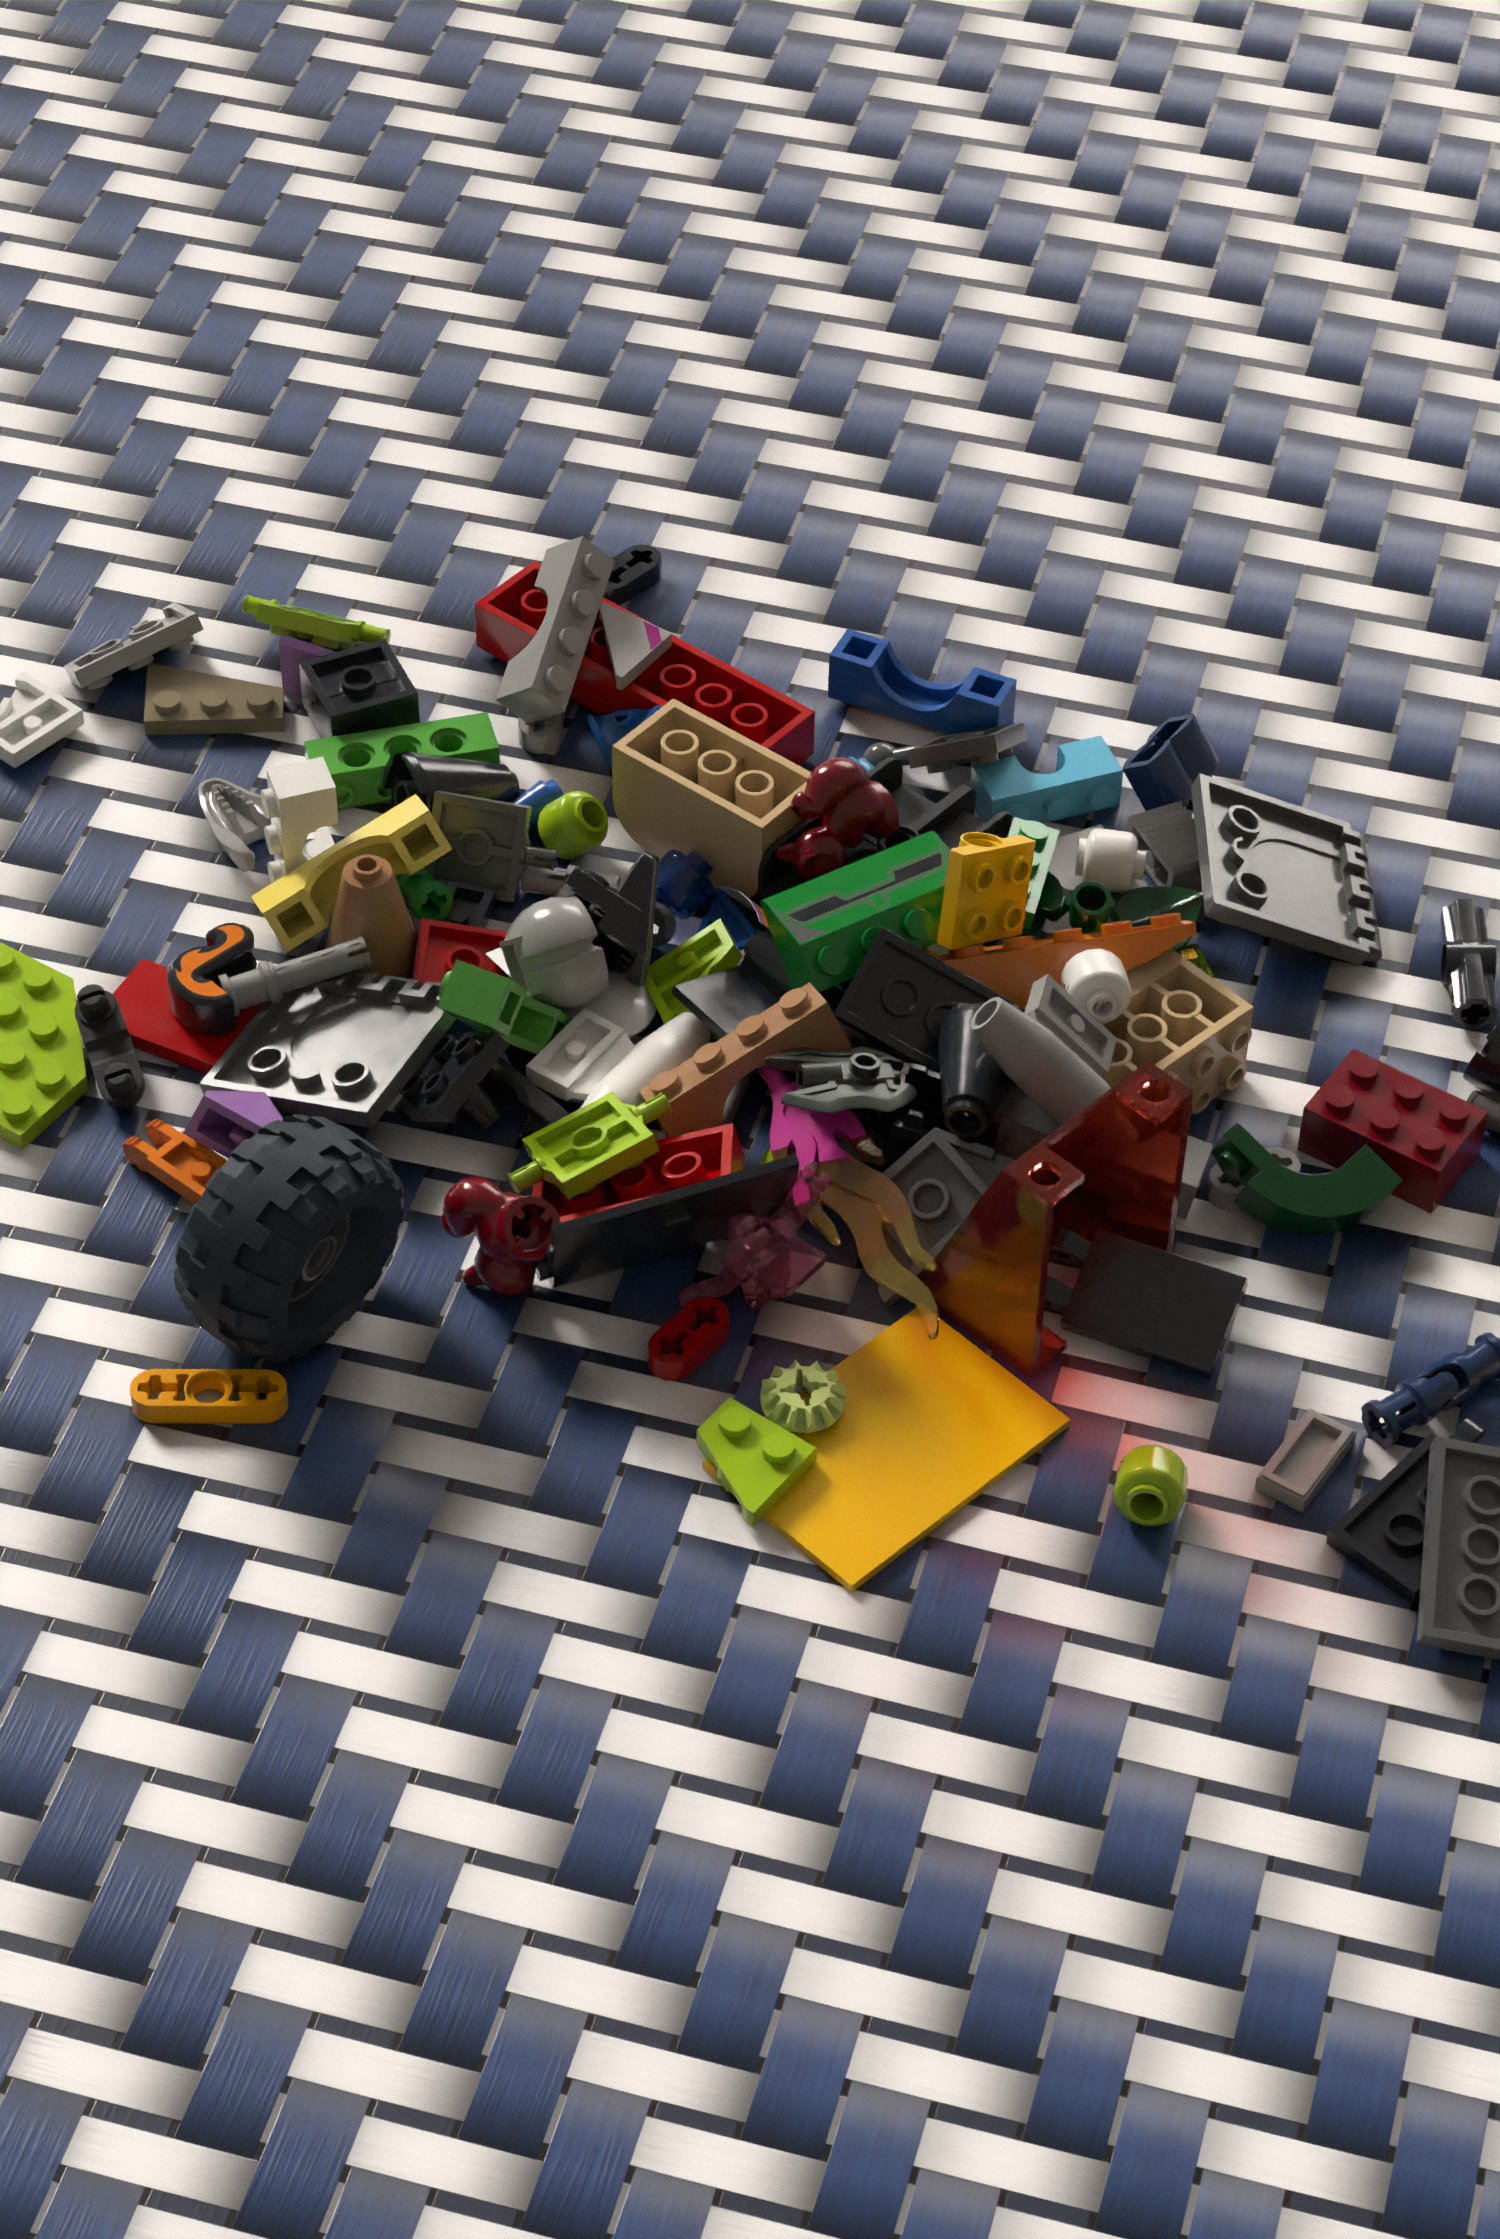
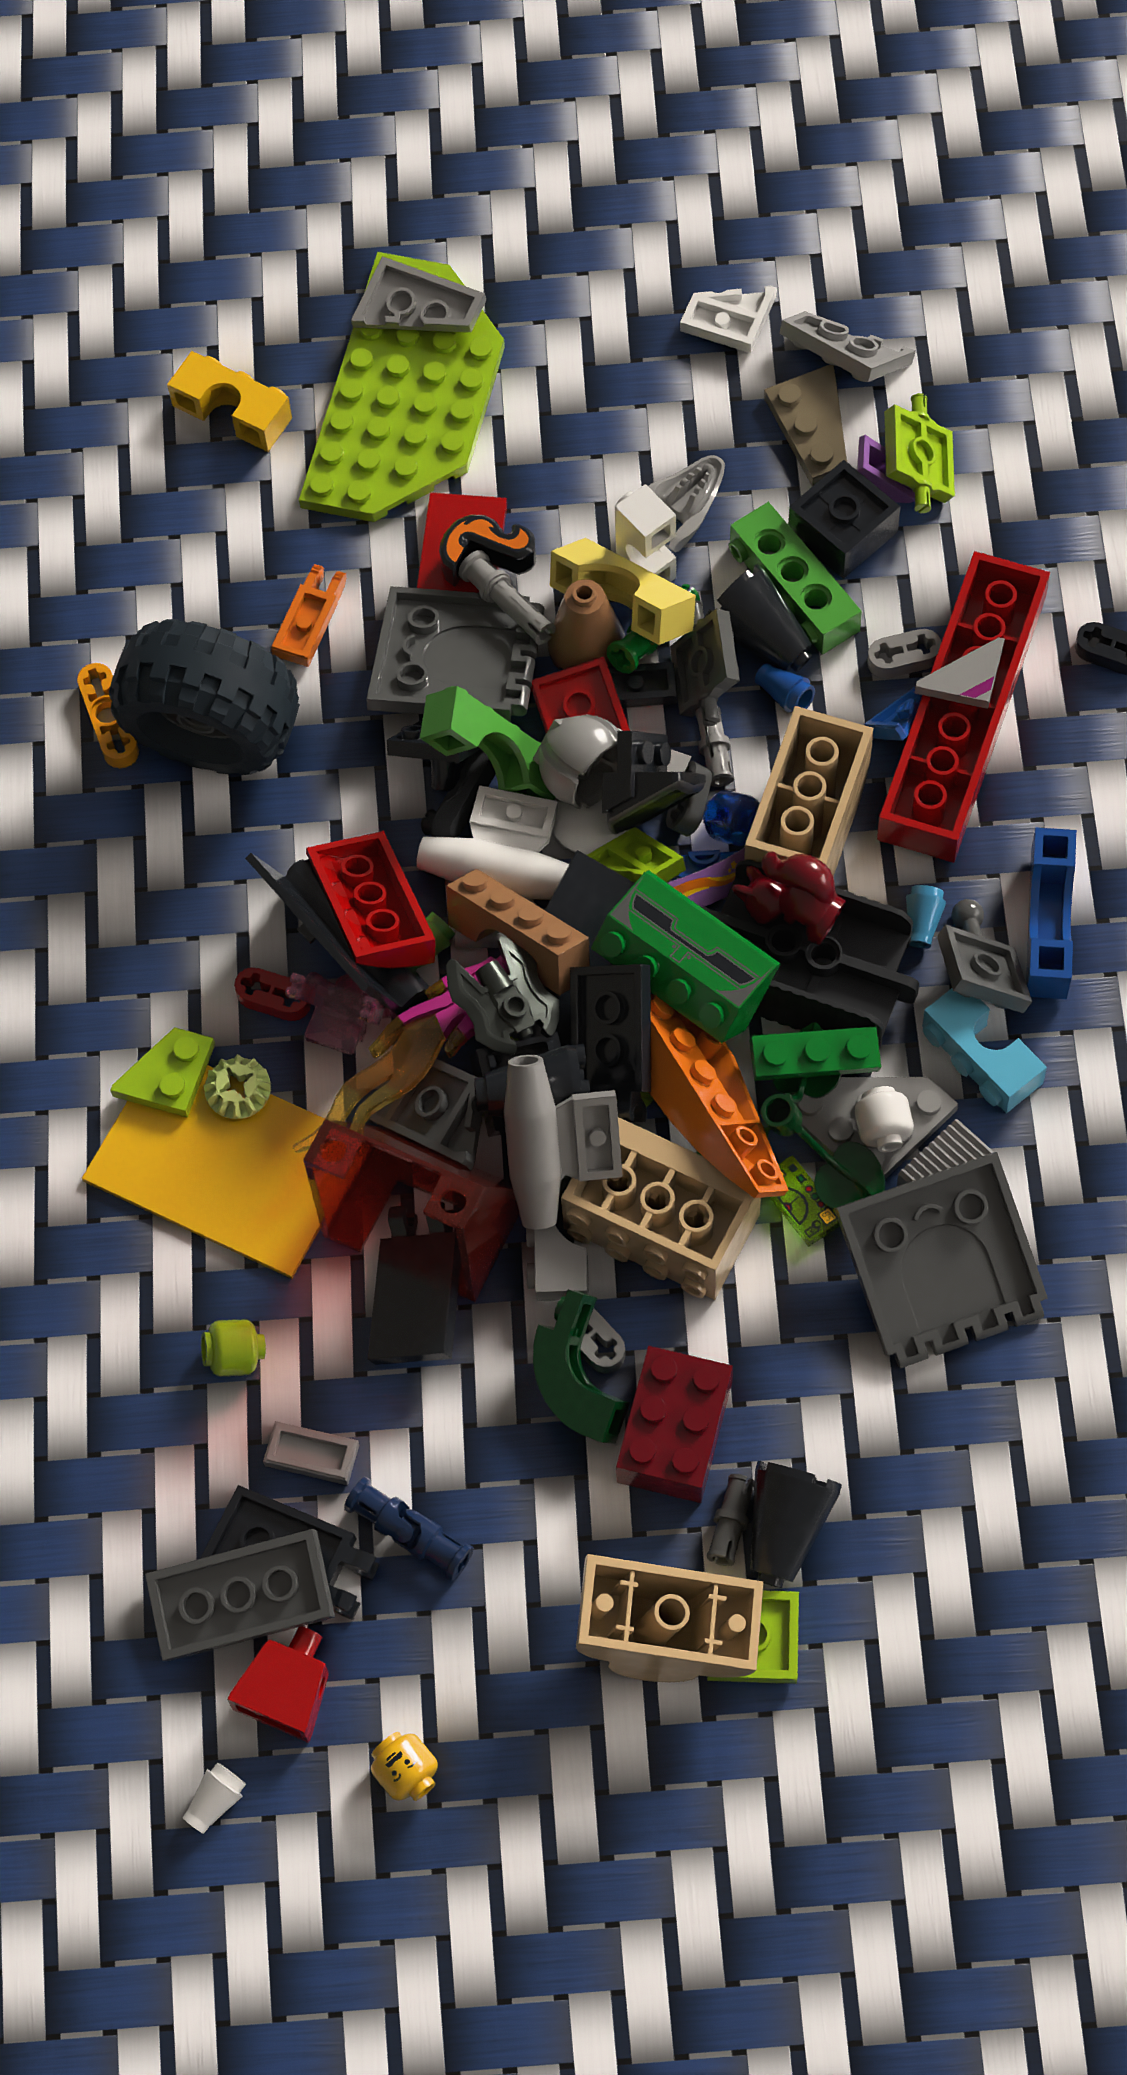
camera: 75 degrees right, 20 degrees up
black piece [75,984,145,1110] -> none
medium lavender slope [183,1091,283,1159] -> none
dark red animal [440,1176,560,1296] -> none
light grey arch [496,536,615,724] -> none
lime plate [507,1092,672,1199] -> none
lime head [538,791,608,860] -> none
yellow plate [937,832,1036,950] -> none
white head [1061,949,1131,1024] -> none
dark blue brick [1122,713,1219,811] -> none
black piece [1440,899,1497,1030] -> none

